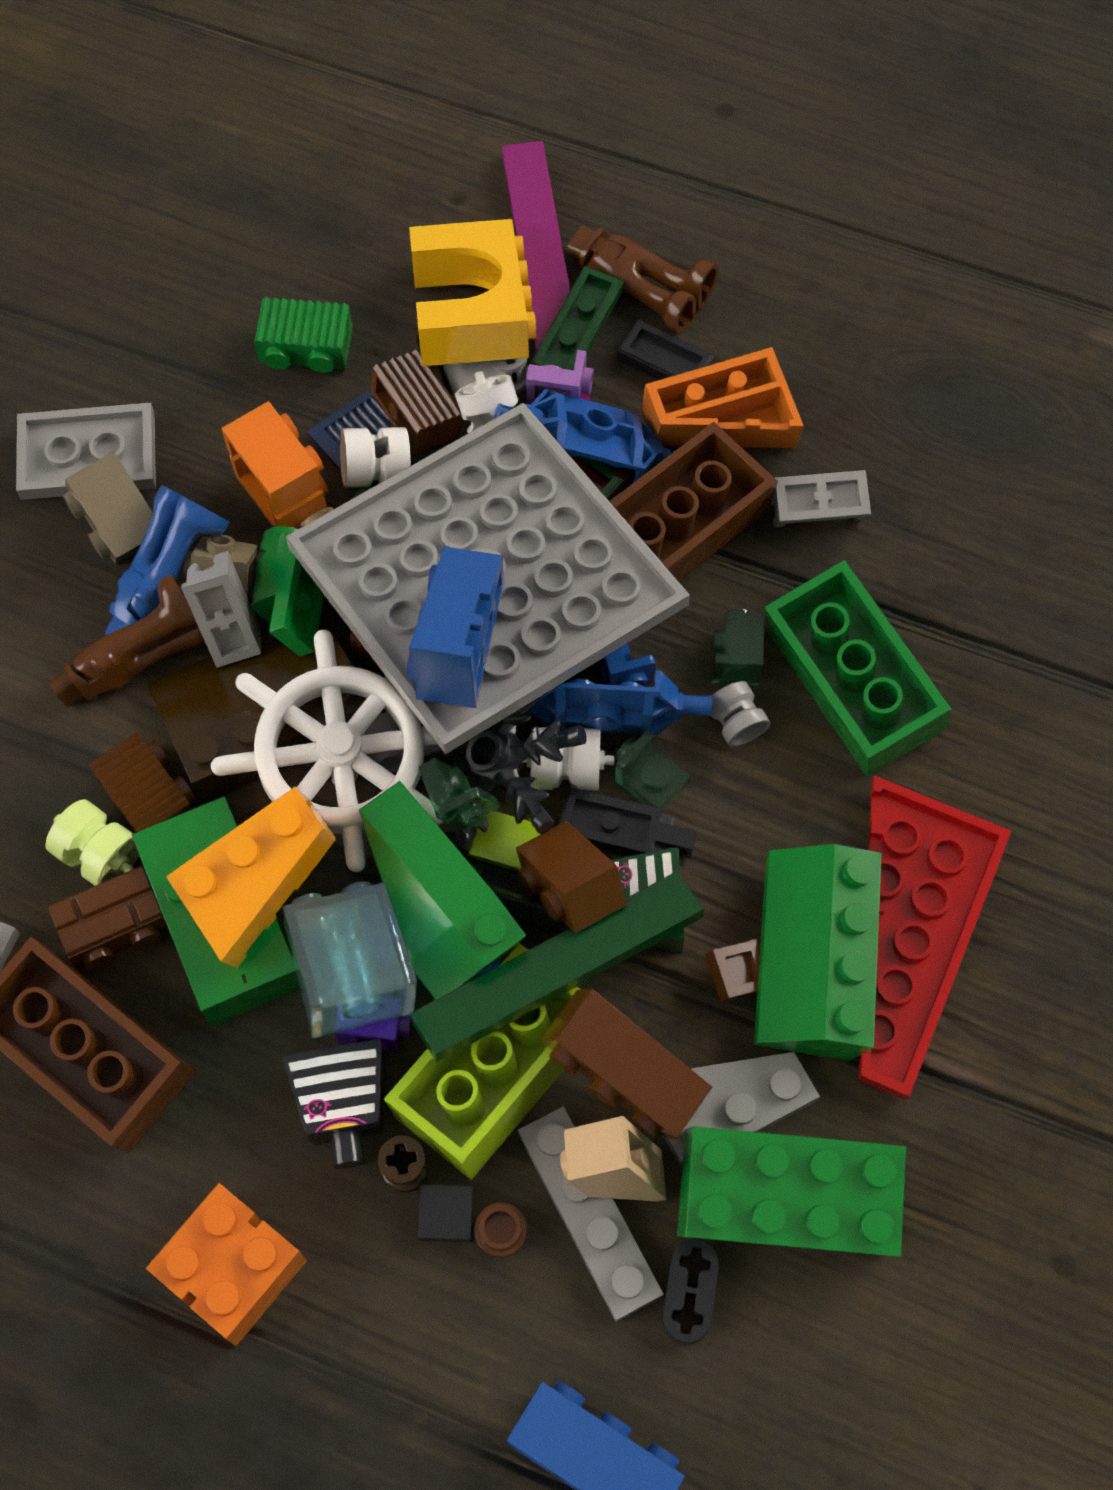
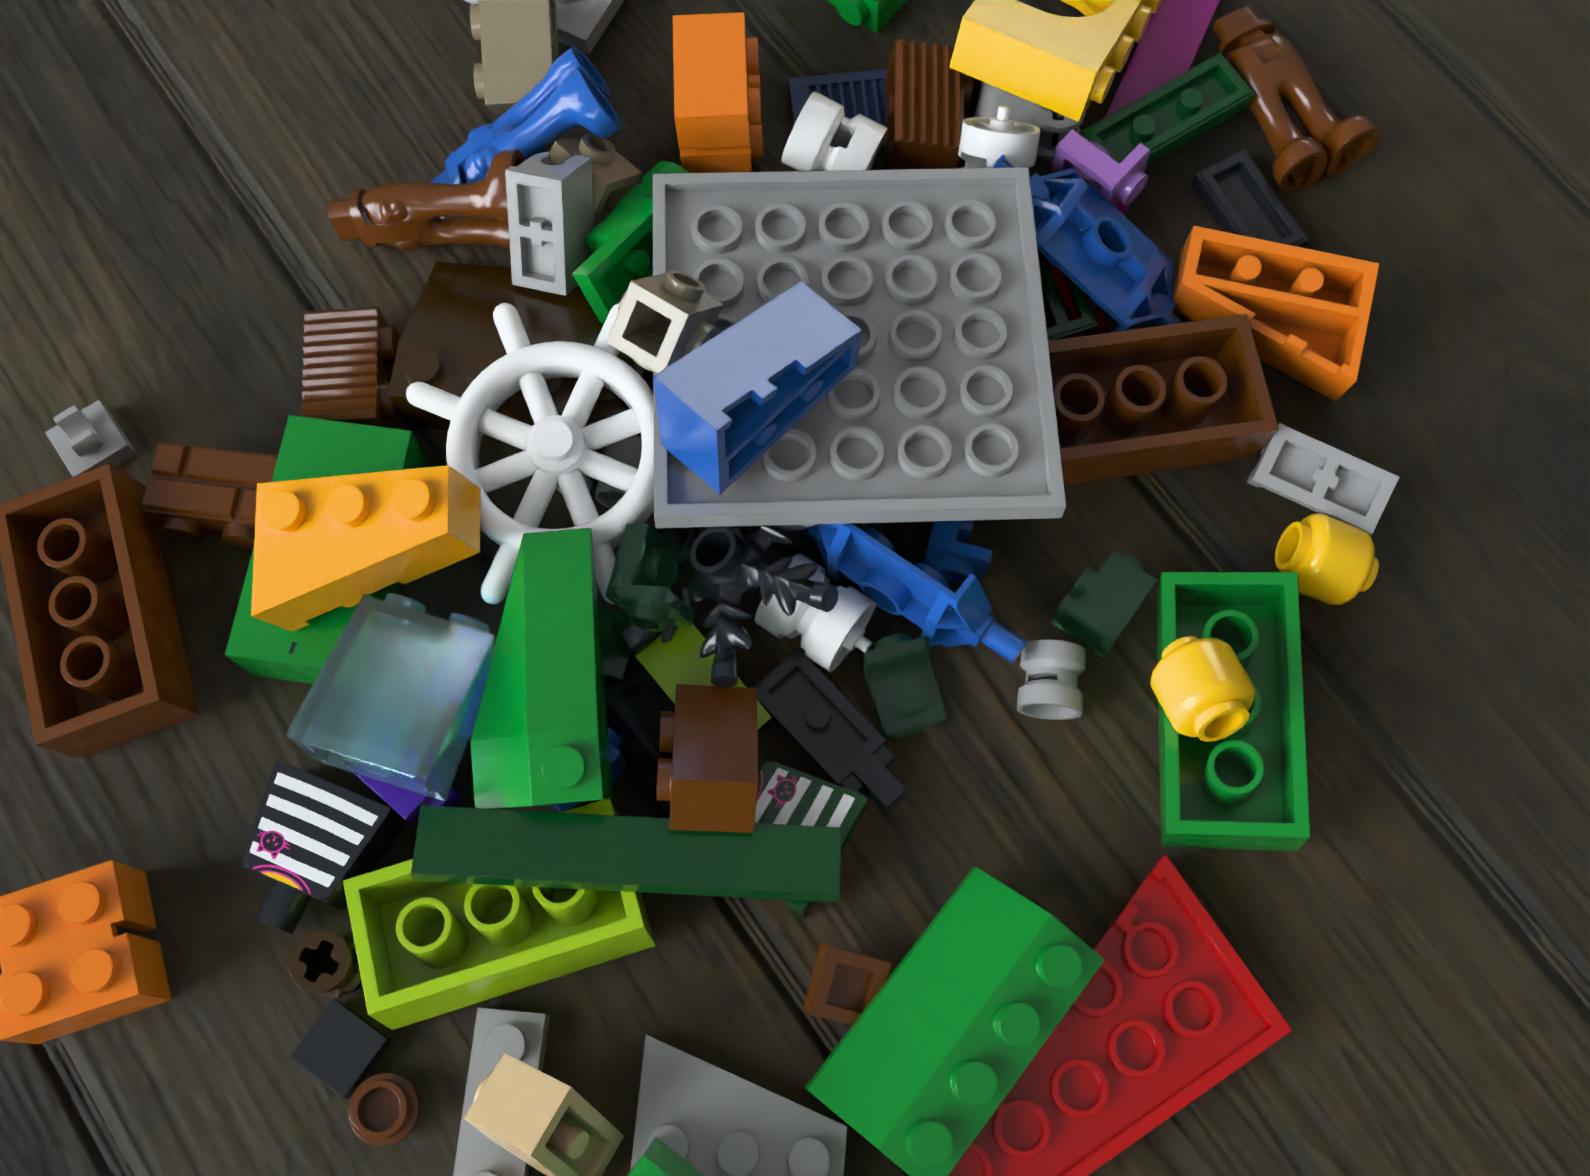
camera: 35 degrees right, 5 degrees up
yellowish green wheel [46,799,139,886] -> none
reddish brown brick [541,989,712,1140] -> none
none -> dark tan brick [606,270,723,373]
none -> yellow head [1150,636,1256,742]
none -> yellow head [1275,513,1379,605]

